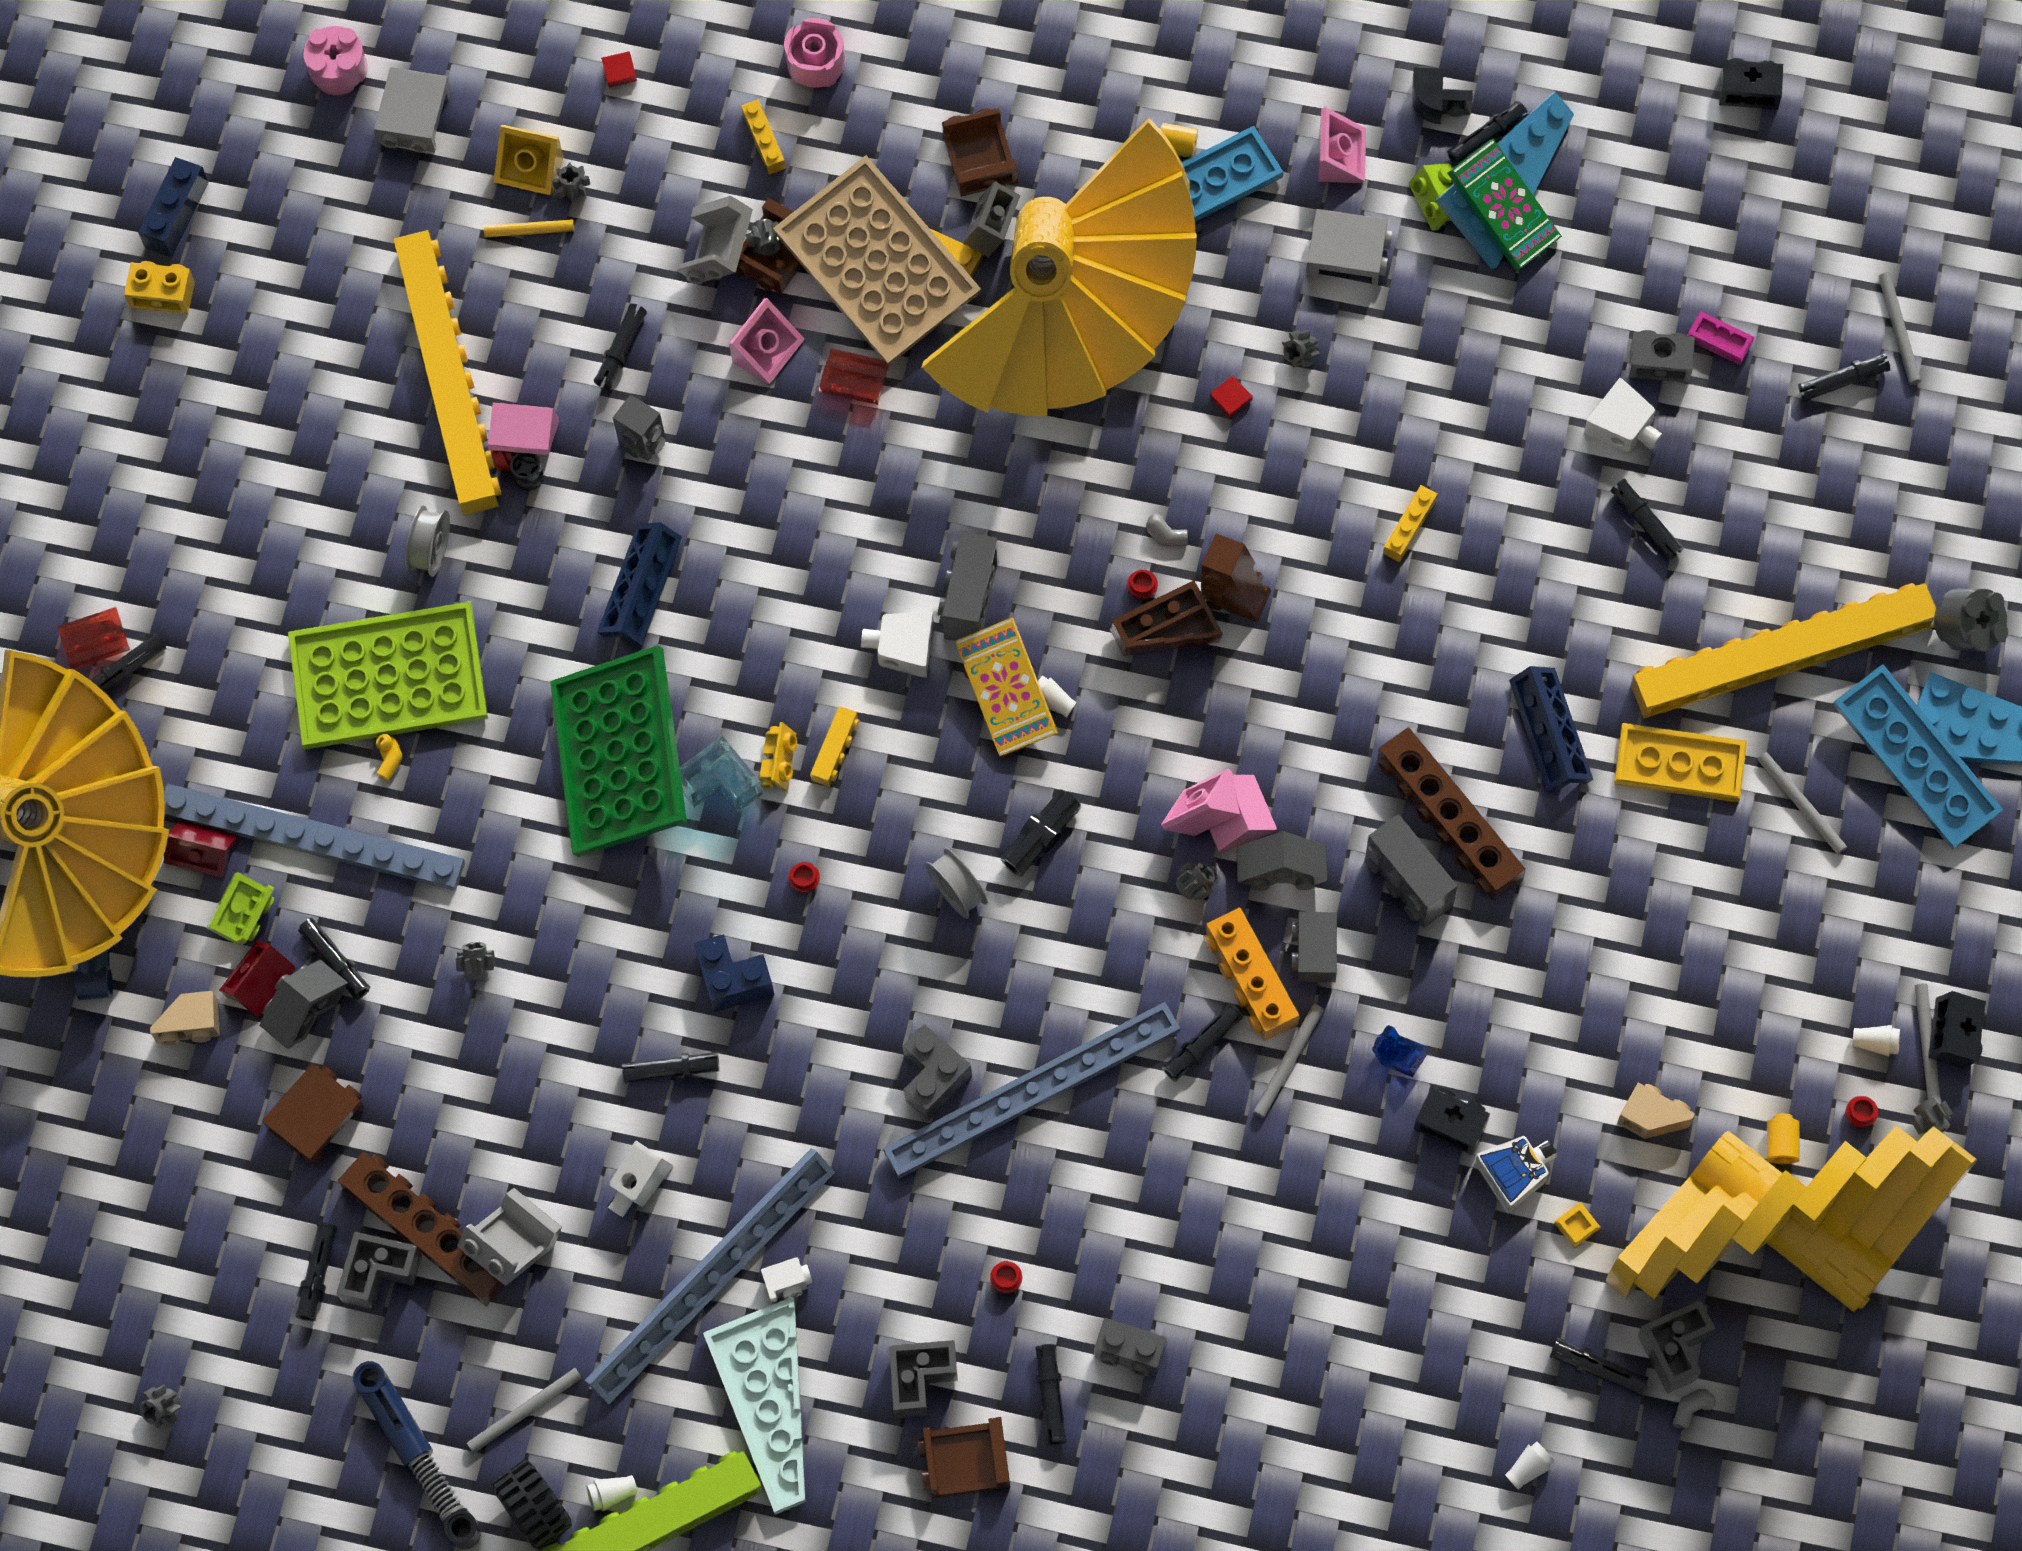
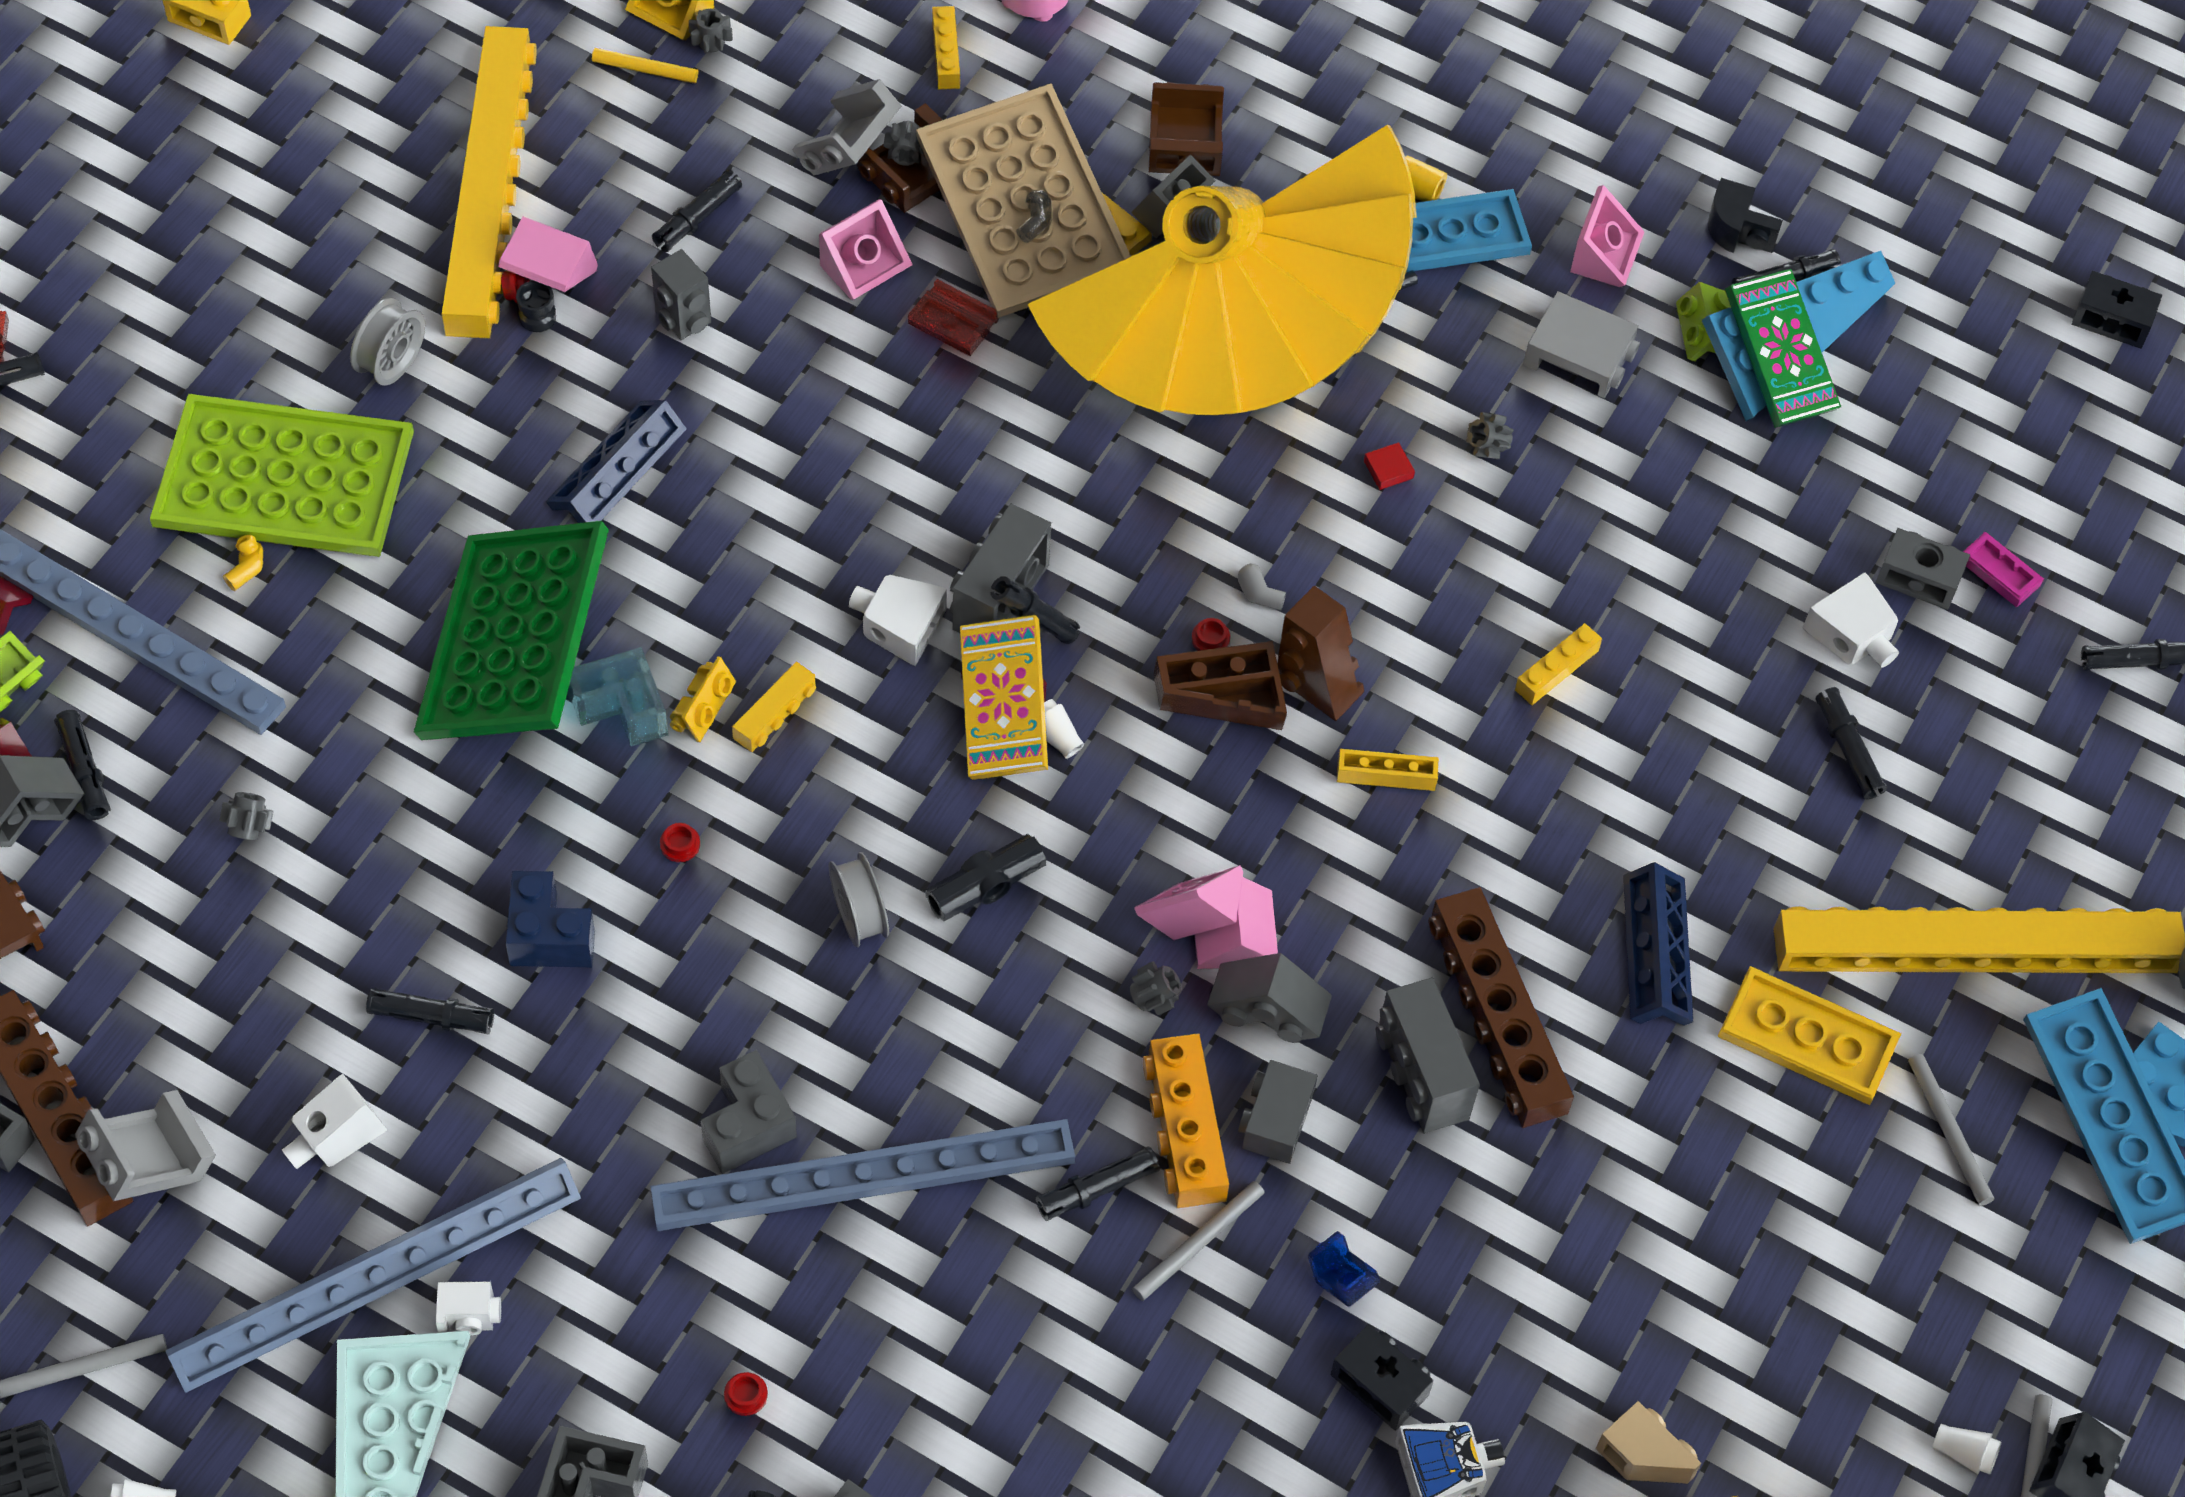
camera: 10 degrees right, 10 degrees down
none -> black pin [990,576,1080,644]
none -> clear smoke arm [1016,190,1052,243]
none -> yellow piece [1337,749,1439,791]

